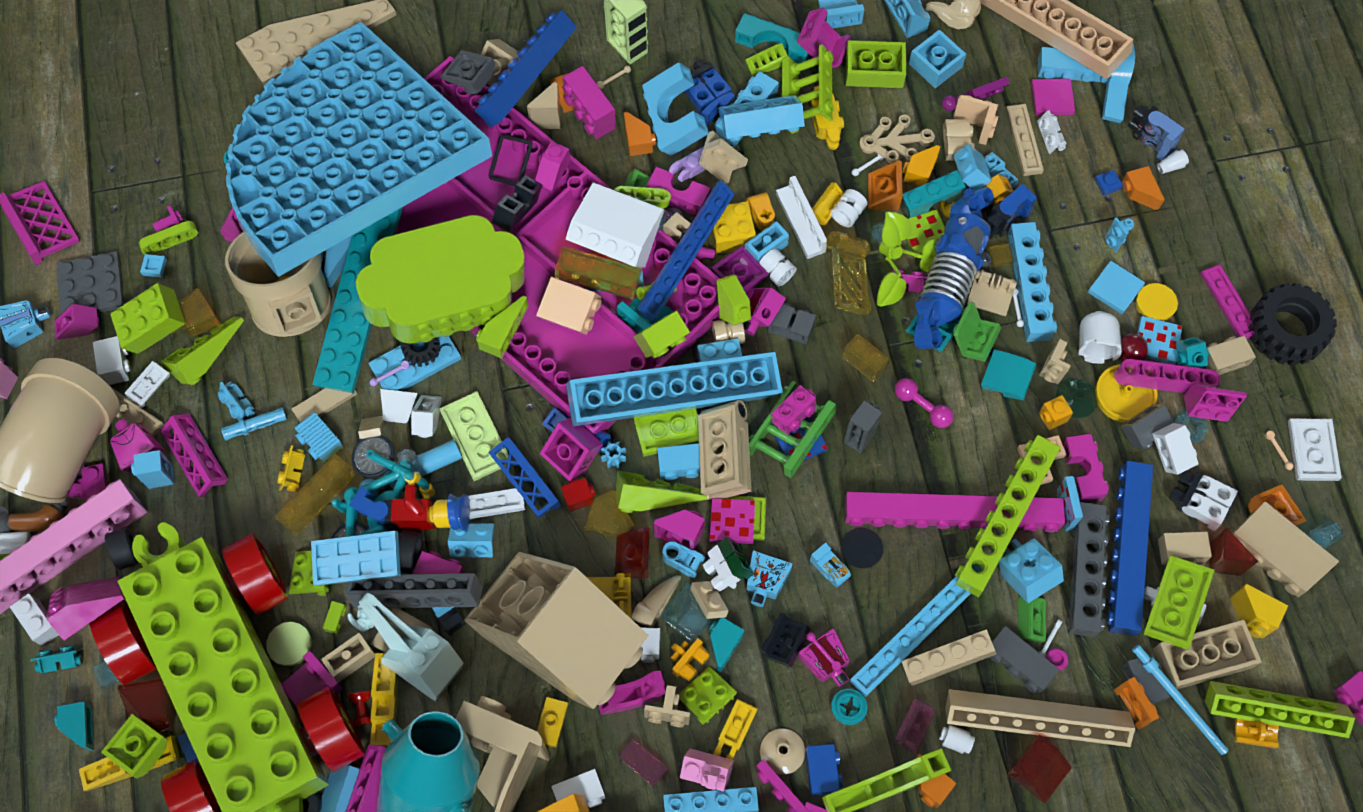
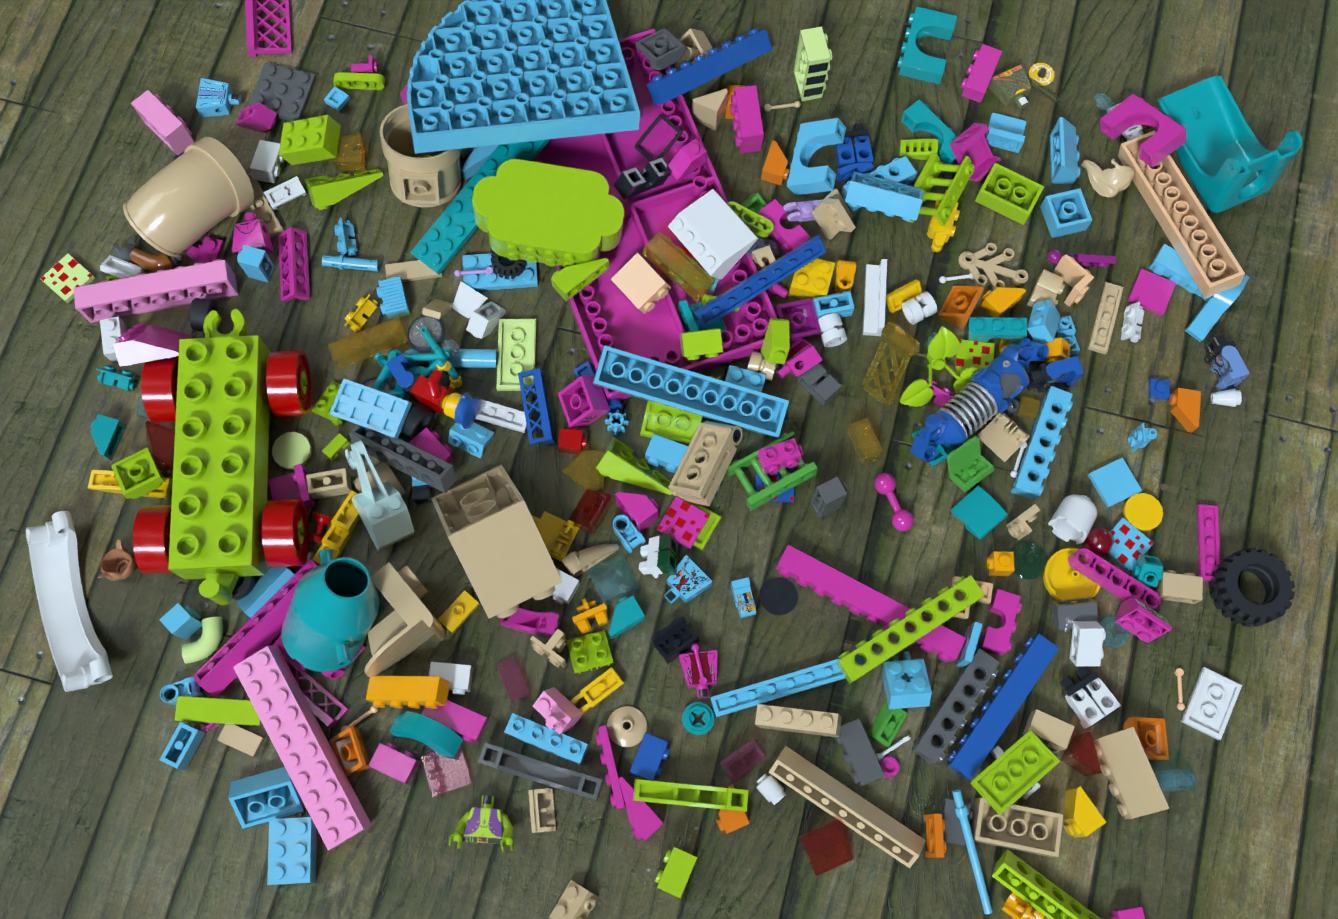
camera: 25 degrees right, 5 degrees up
tan plate [690,581,729,619] -> none

